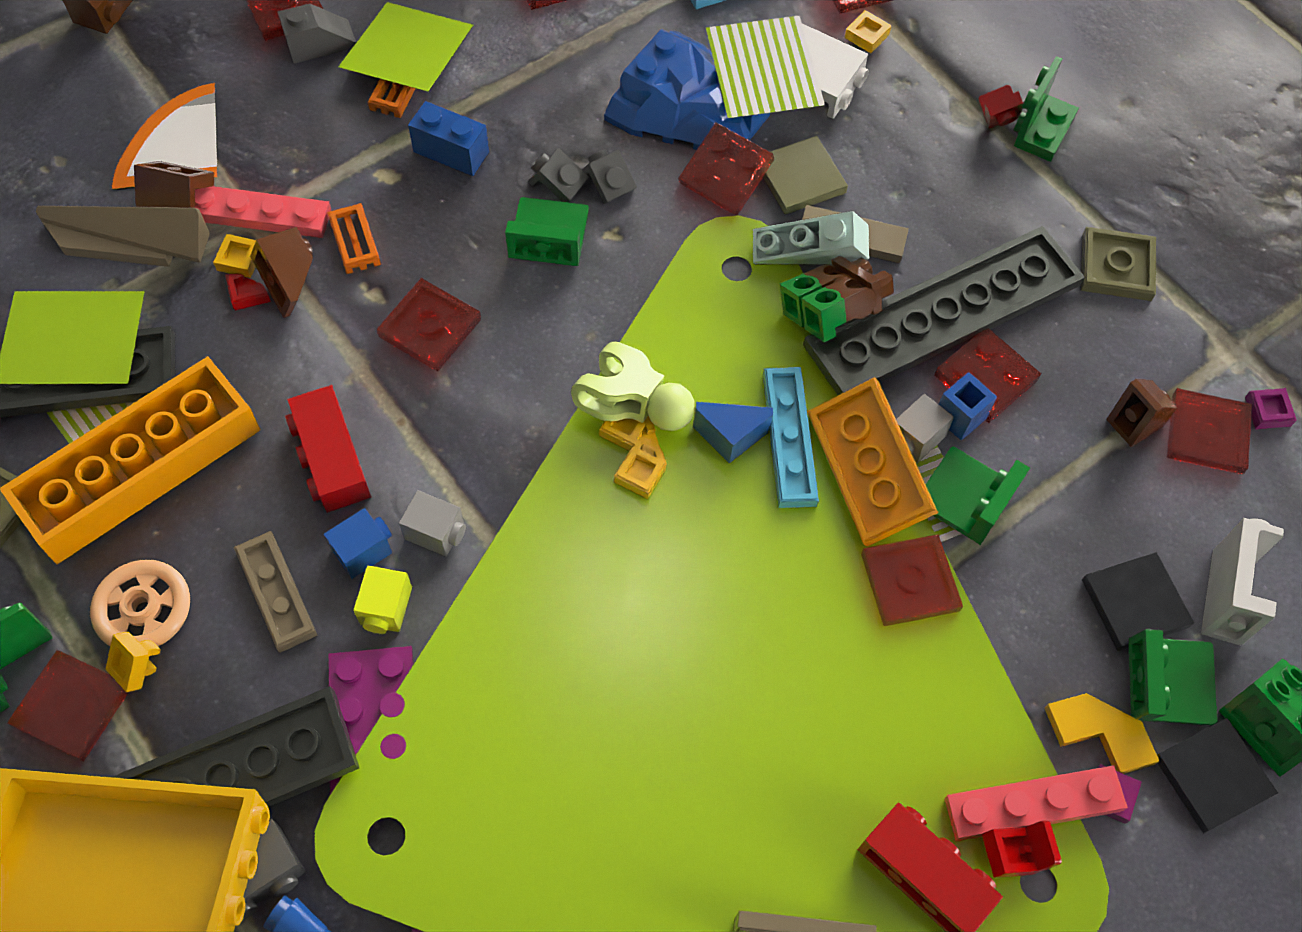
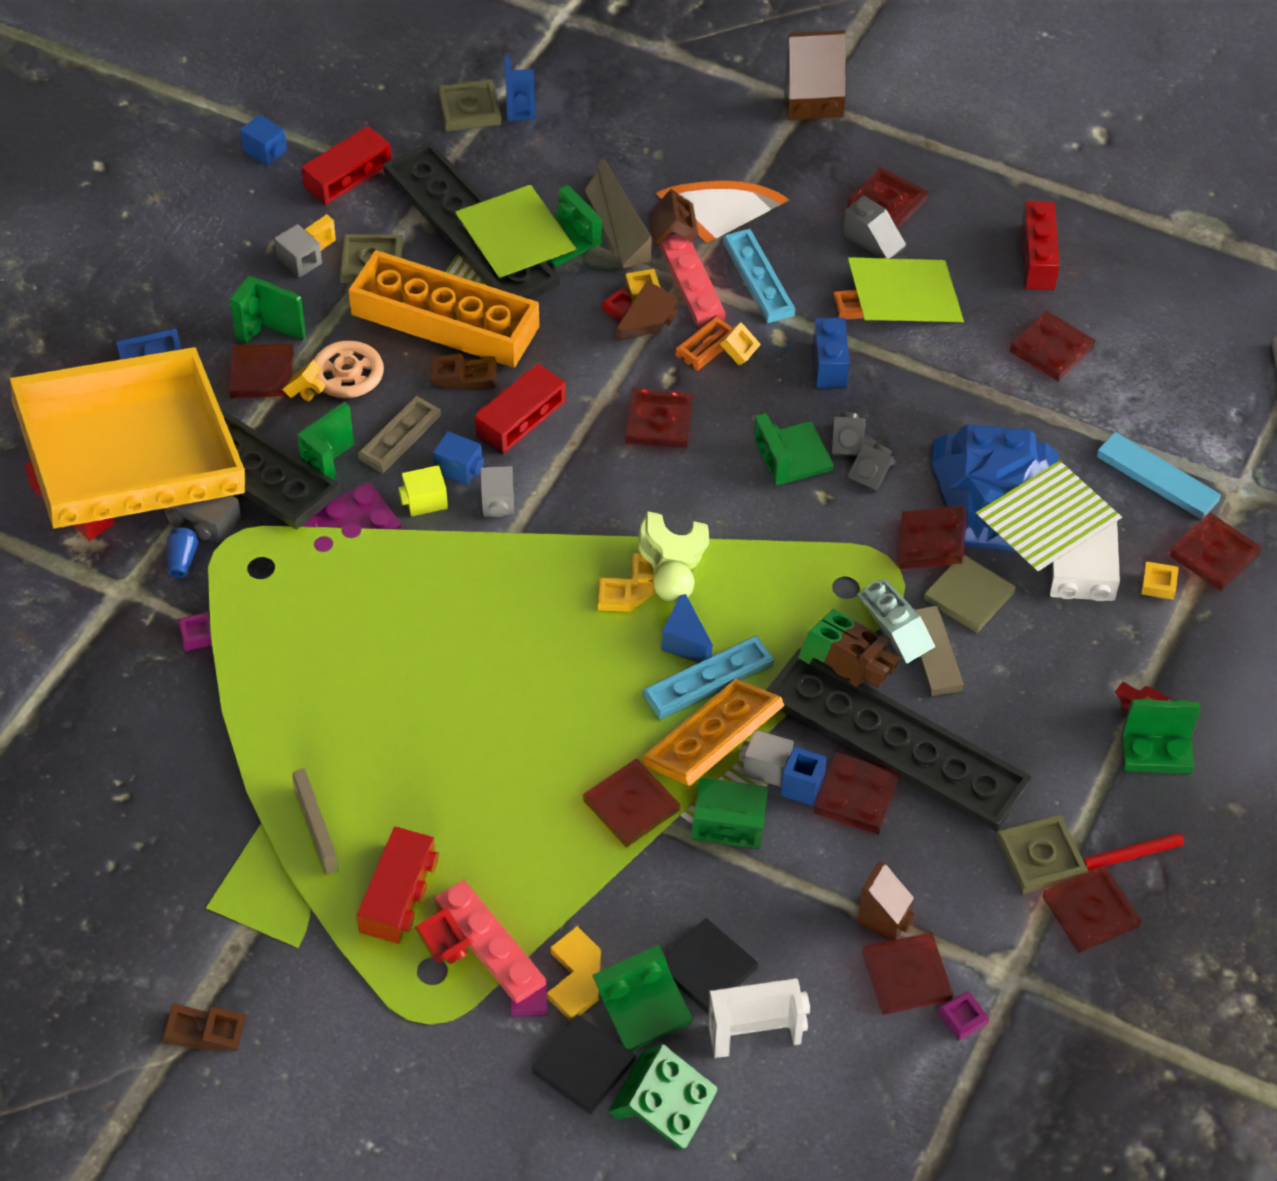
camera: 65 degrees right, 10 degrees down
none -> green bracket [297,402,354,481]
none -> reddish brown slope [430,353,498,390]
none -> green bracket [547,185,602,267]
none -> yellow plate [719,322,761,366]
none -> medium azure tile [723,229,795,324]
none -> clear red tile [1042,865,1142,953]
none -> red bar [1082,832,1184,871]

